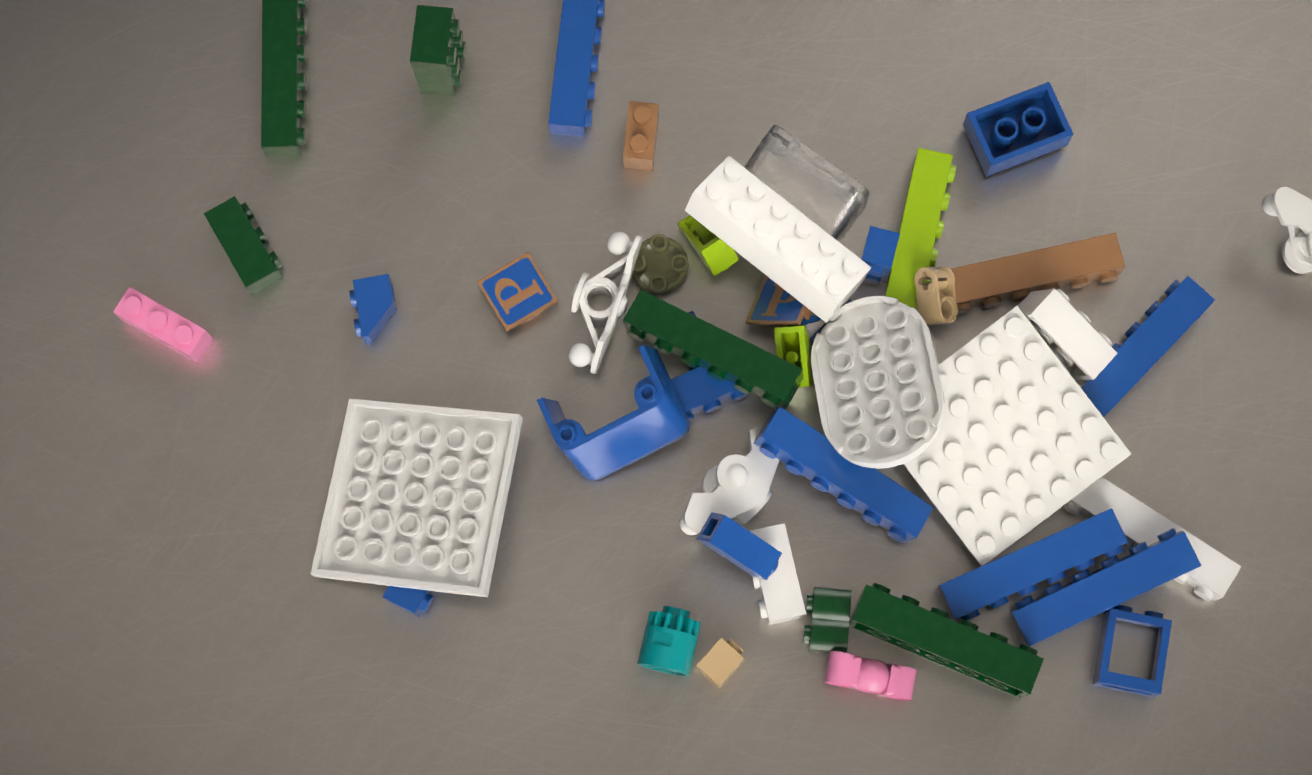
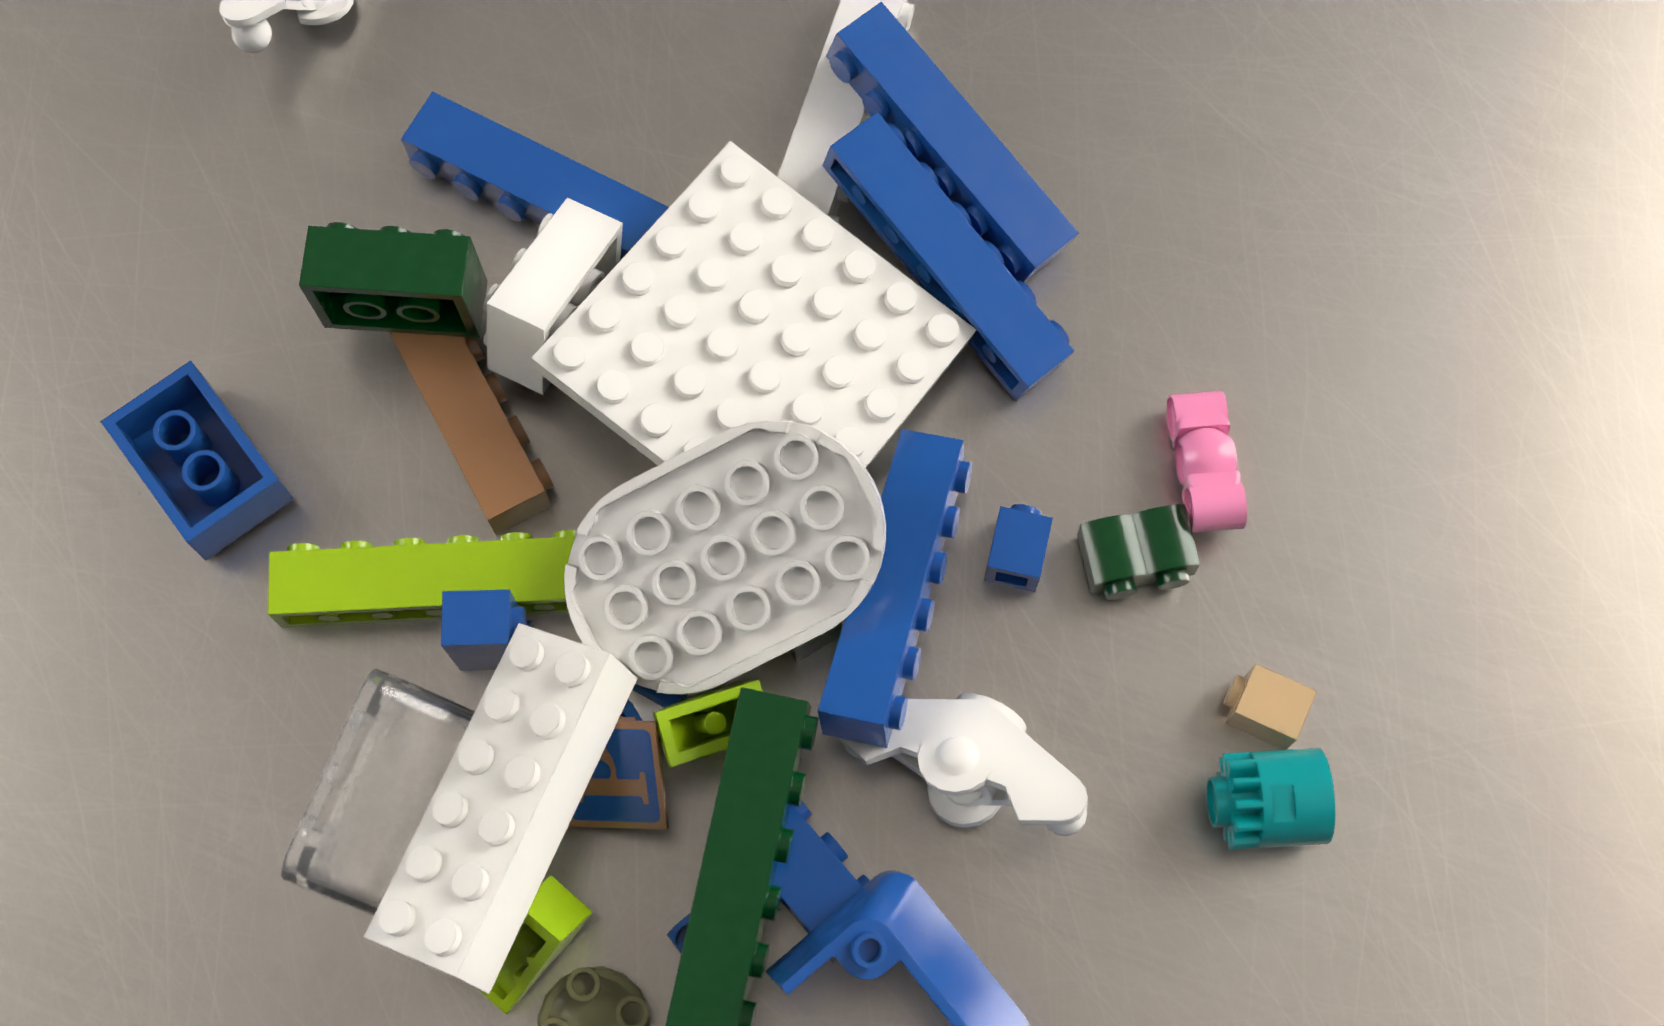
camera: 110 degrees left, 5 degrees down
blue brick [696,512,782,580] -> none
white brick [750,523,806,625] -> none
dark green brick [849,583,1044,699] -> none
tan piece [914,266,958,325] -> none
blue window [1093,605,1172,697] -> none
none -> dark green brick [299,222,488,338]
none -> blue brick [983,504,1053,592]

